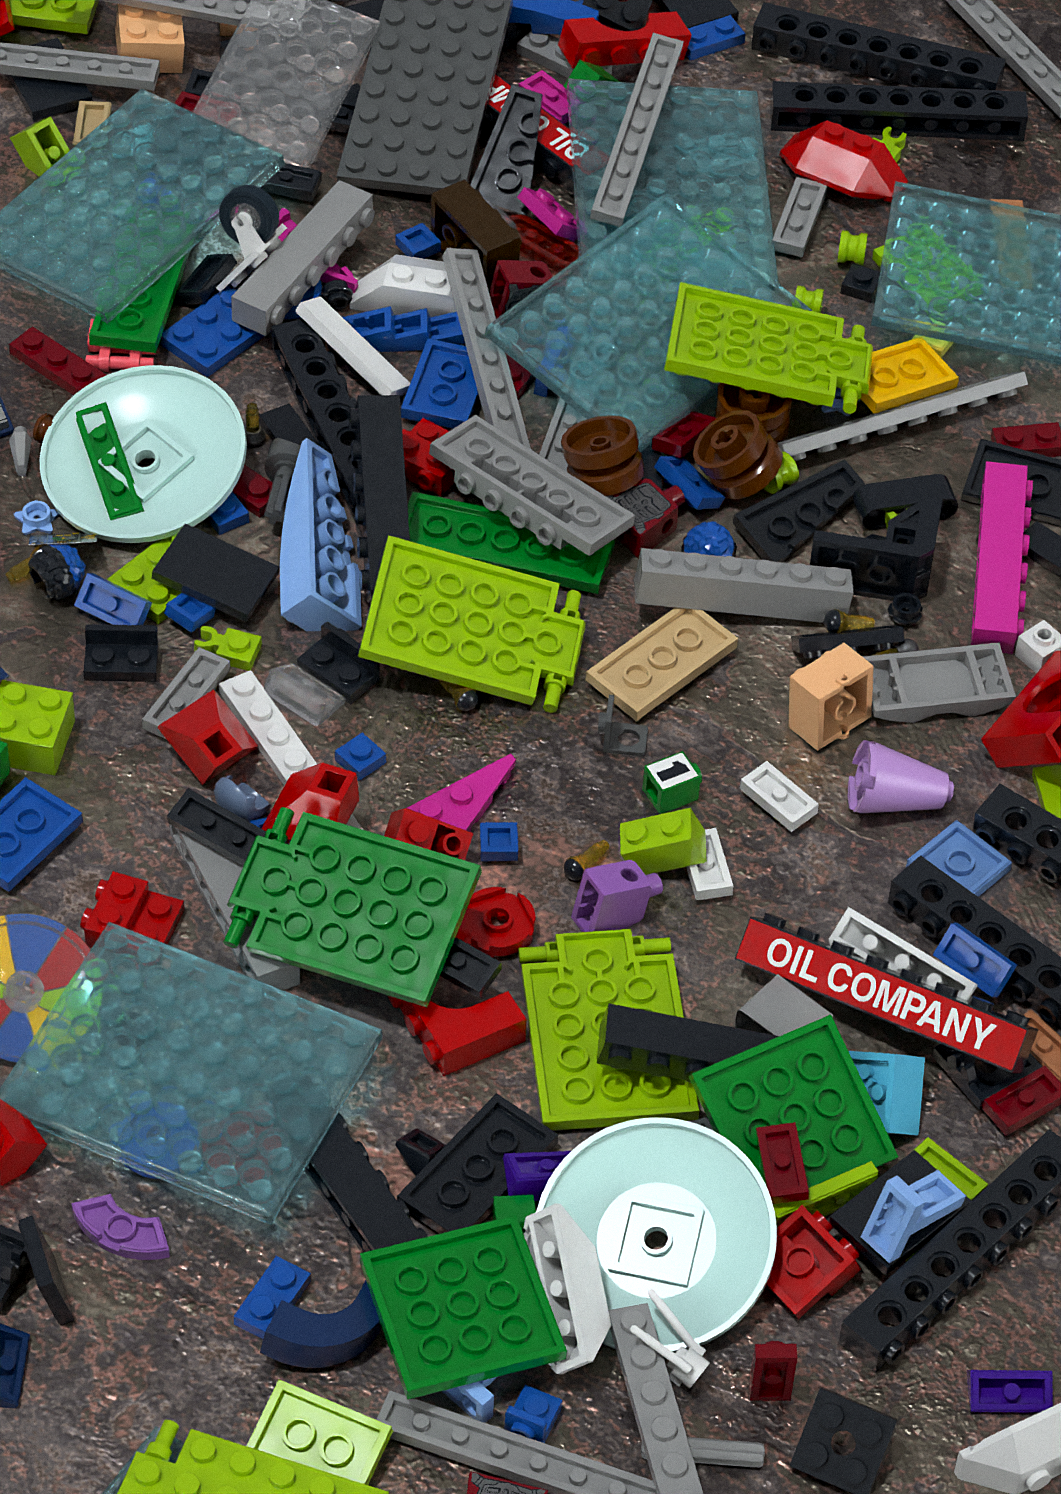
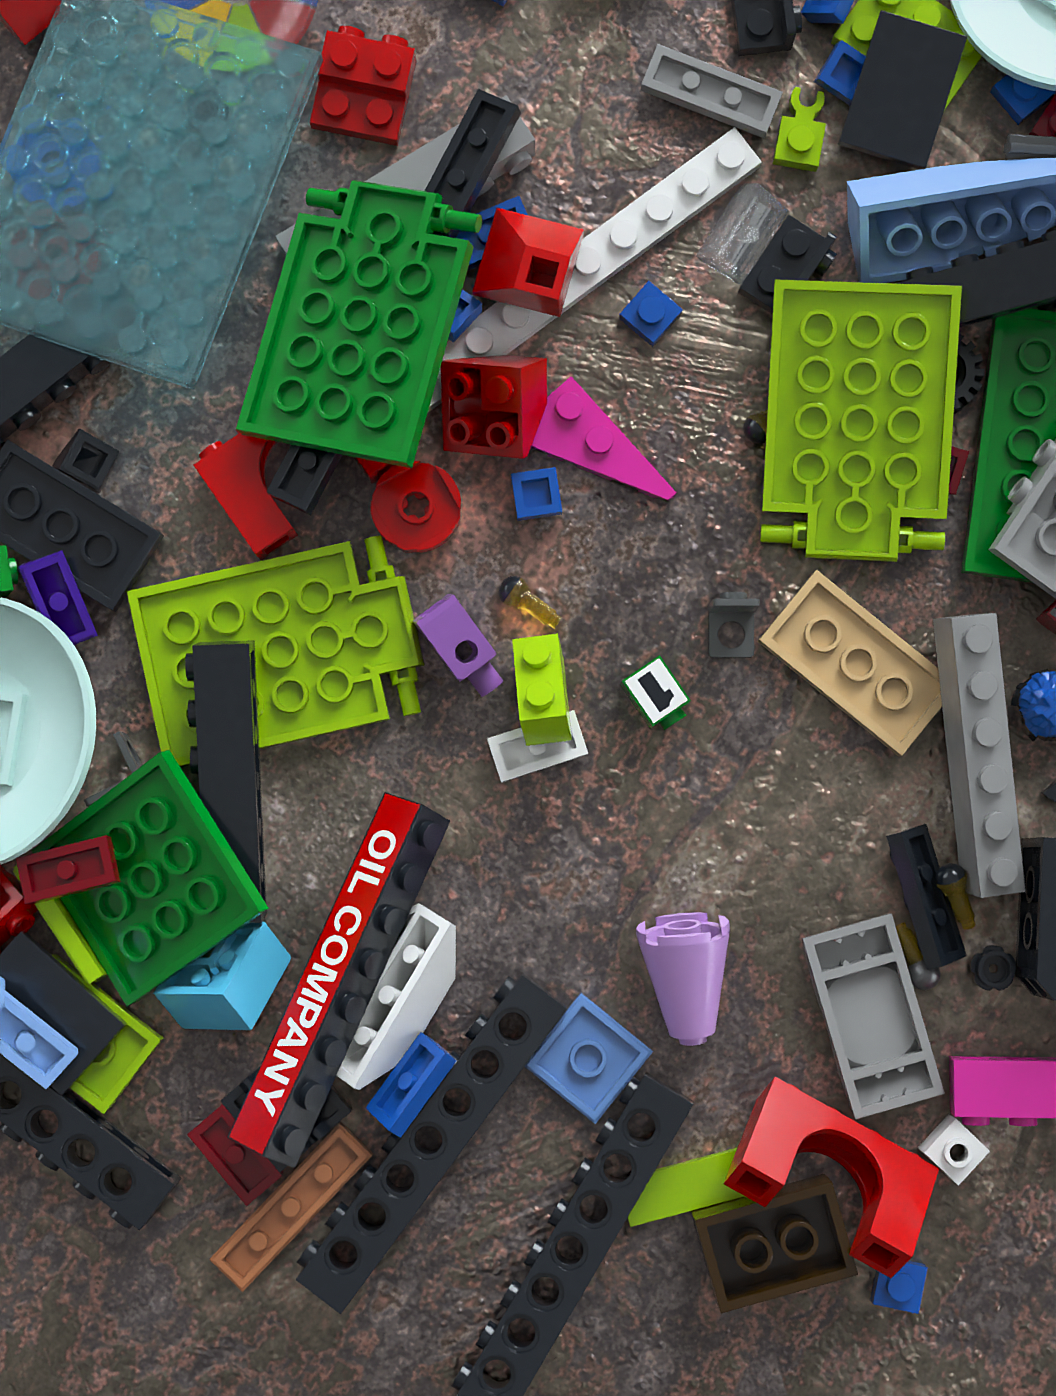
camera: 85 degrees right, 35 degrees up
red slope [158,689,258,785] -> none
sand blue hair [214,775,272,822] -> none
light grey piece [735,974,833,1036] -> none
white plate [740,761,819,832] -> none
light nougat brick [789,643,874,751] -> none

